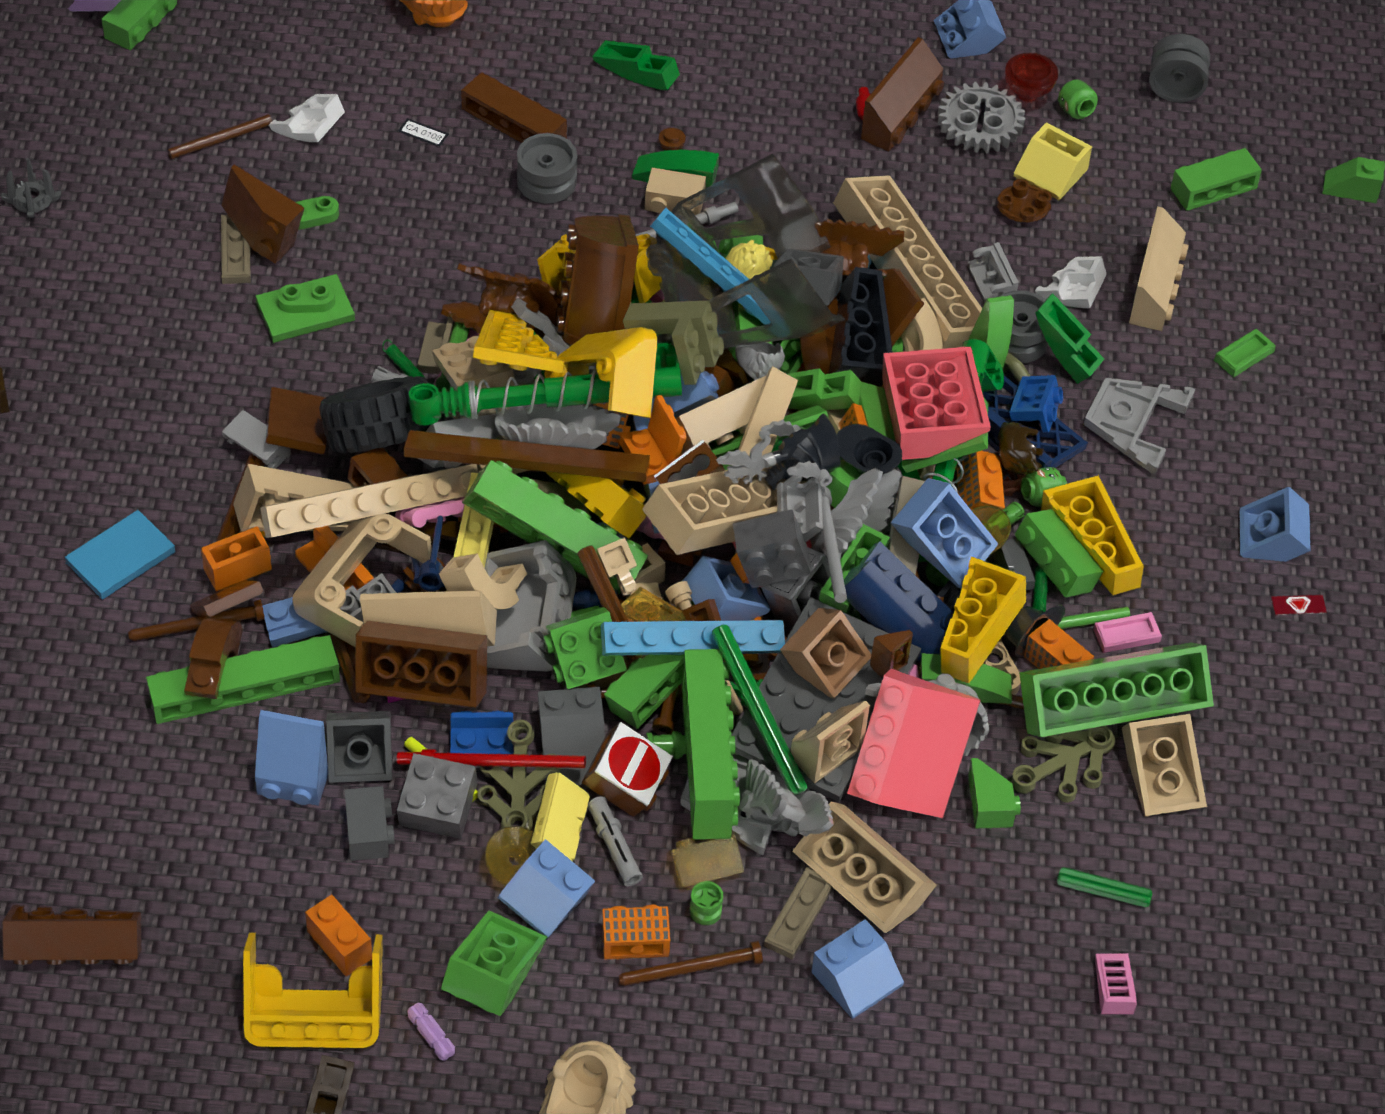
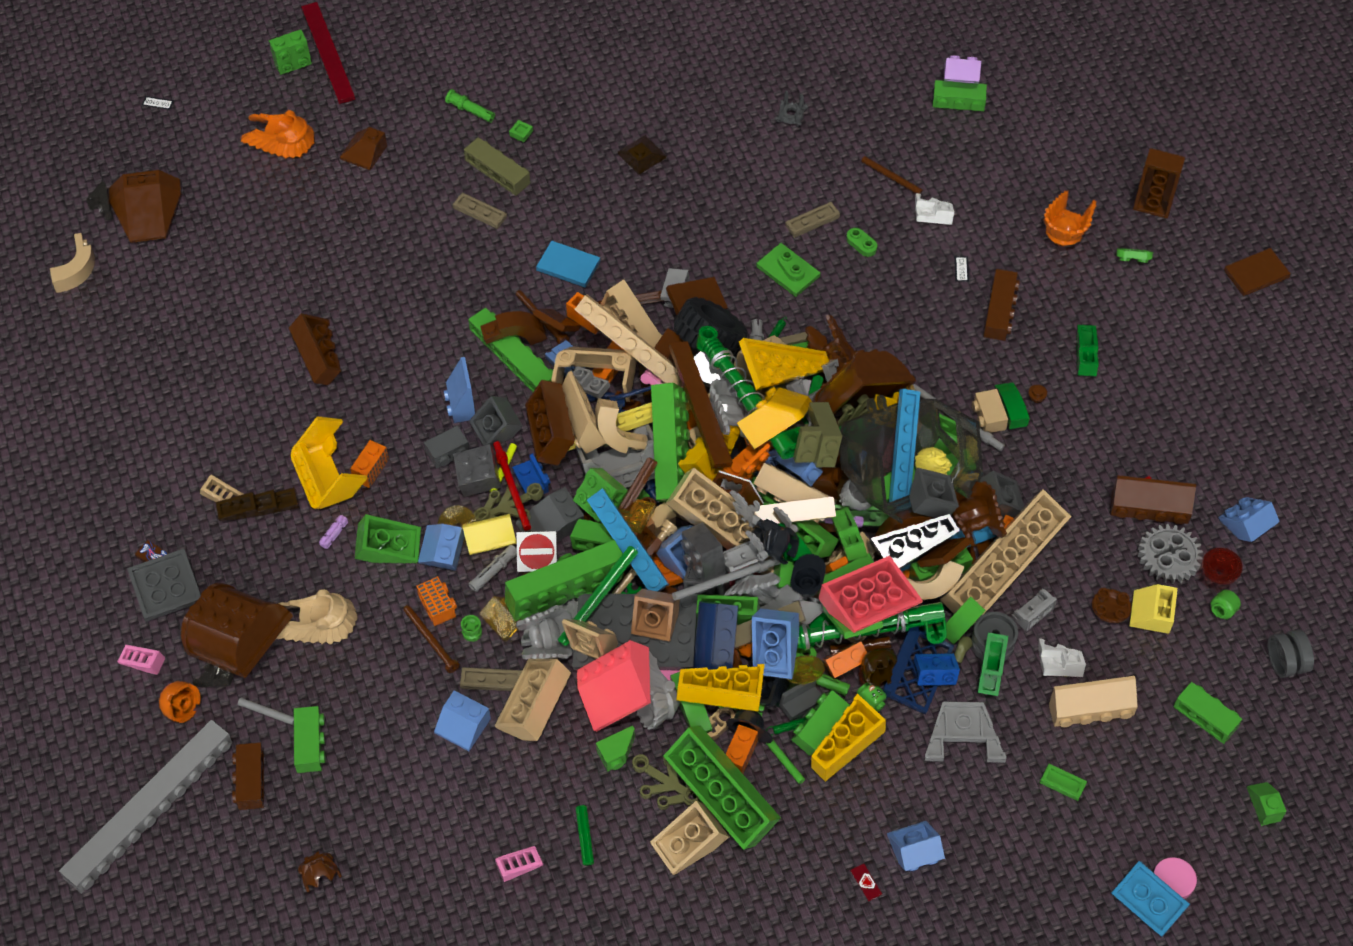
camera: 70 degrees right, 5 degrees up
reddish brown slope [221,164,304,264] -> none
dark grey wheel [517,133,577,204] -> none
tan plate [596,538,637,597] -> none
reddish brown slope [870,630,913,679] -> none
bright pink tile [1093,612,1162,653] -> none

